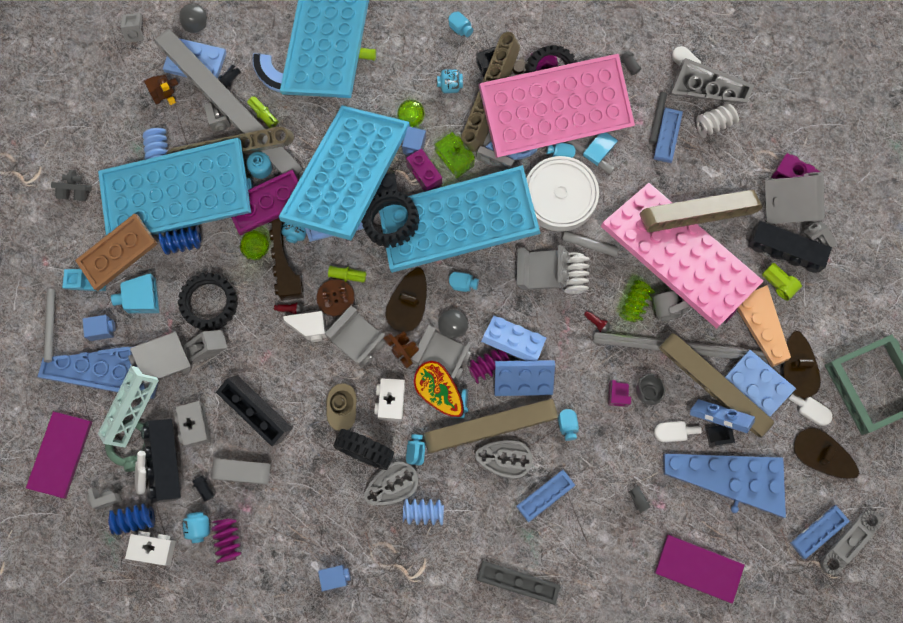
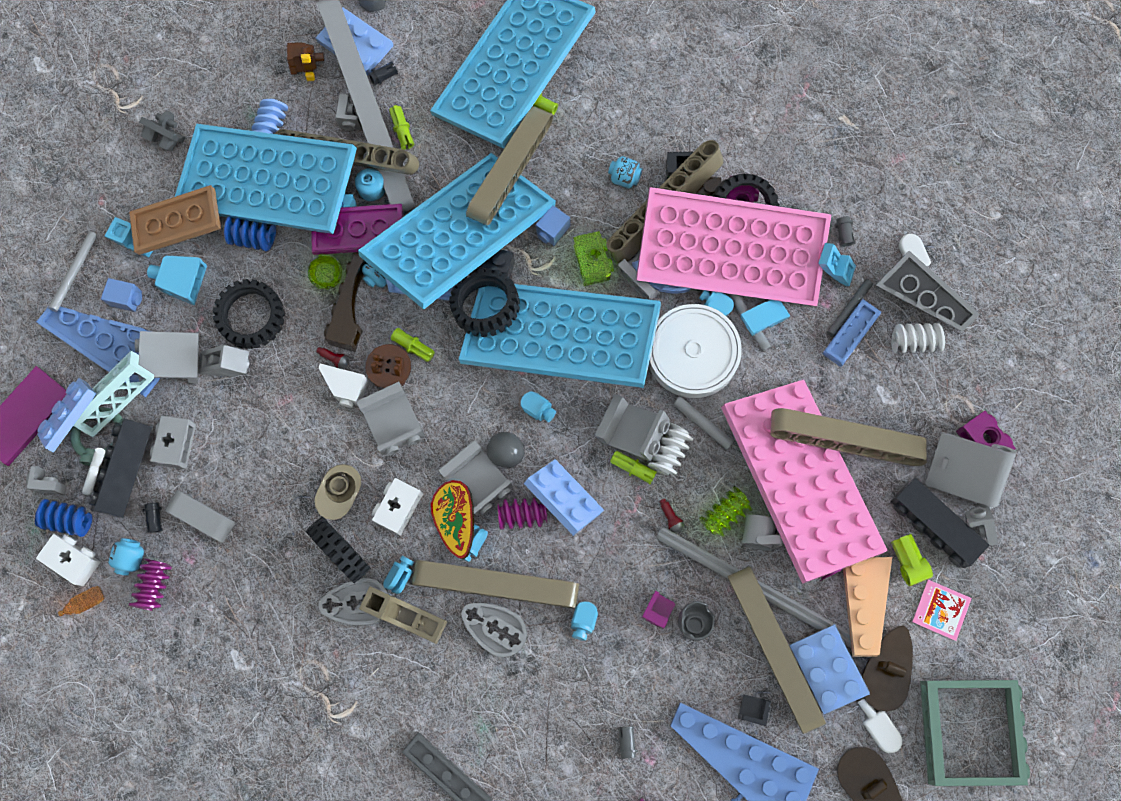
camera: 30 degrees right, 0 degrees up
black brick [216,375,293,447] -> none
tile [253,53,283,93] -> none
medium blue brick [318,565,351,591] -> none
reddish brown plate [383,332,419,369] -> none
dark brown shield [385,268,427,332] -> none
clear neon green hair [397,100,426,127] -> none
light blue piece [403,499,444,525] -> none
magenta brick [406,148,442,192] -> none
medium azure arm [448,11,474,37] -> none
medium blue plate [494,360,555,396] -> none
medium blue plate [516,470,575,523] -> none
white piece [654,421,702,442] -> none
medium blue plate [690,399,755,433] -> none
none -> light blue plate [37,378,96,452]
none -> clear orange piece [58,586,105,616]
none -> dark tan arch [359,586,447,644]
none -> dark tan beam [466,106,553,226]
none -> lime axle [610,451,657,484]
none -> medium azure slope [818,243,856,286]
none -> sticker [912,580,972,641]

